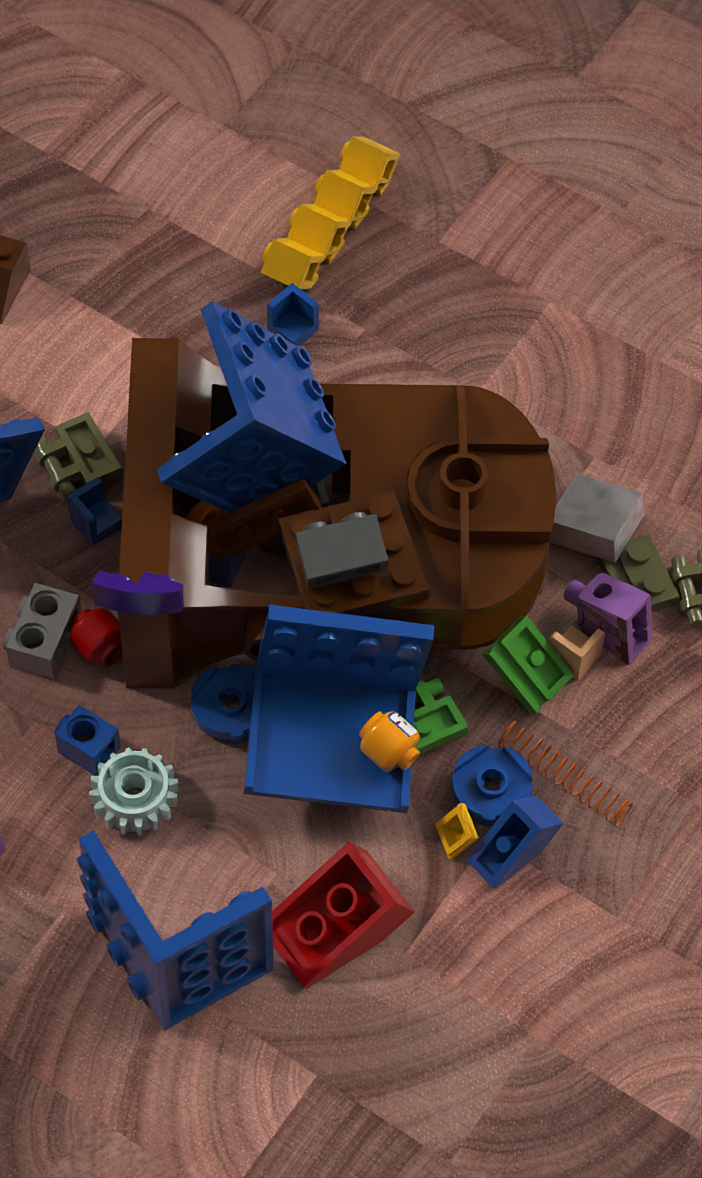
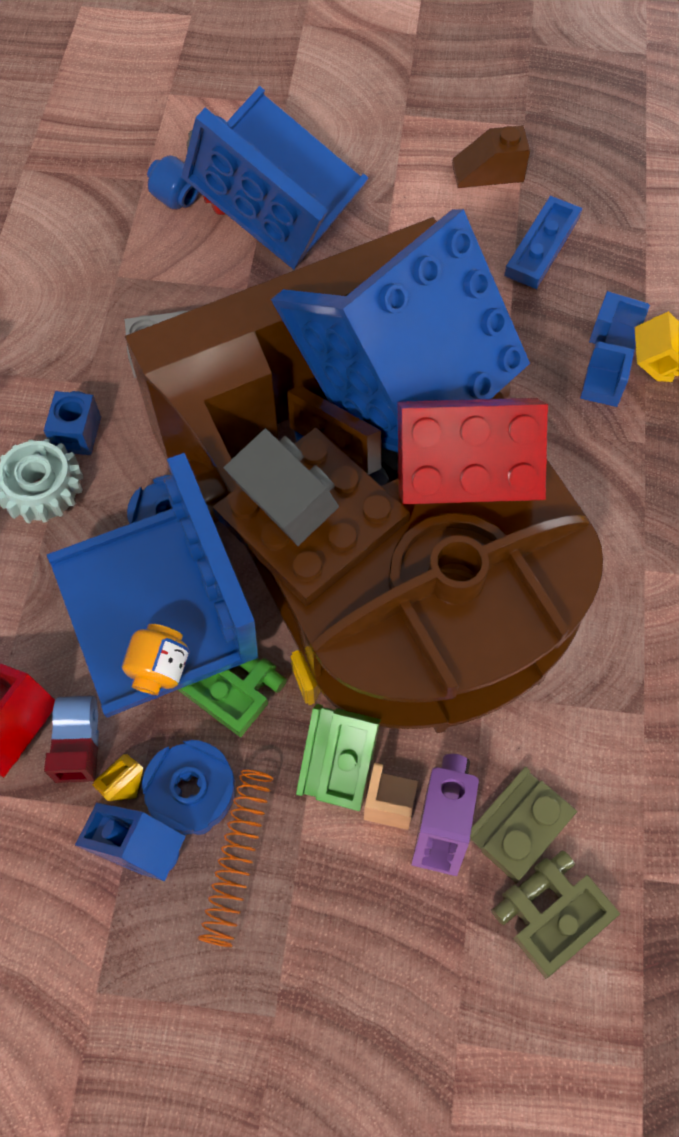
camera: 65 degrees right, 5 degrees up
dark purple slope [92,570,184,615] -> none
flat silver piece [550,473,644,563] -> none
none -> leg [44,696,99,783]
none -> yellow slope [290,650,320,706]
none -> red brick [398,398,548,504]
none -> blue plate [504,195,582,289]
none -> blue panel [589,291,650,349]

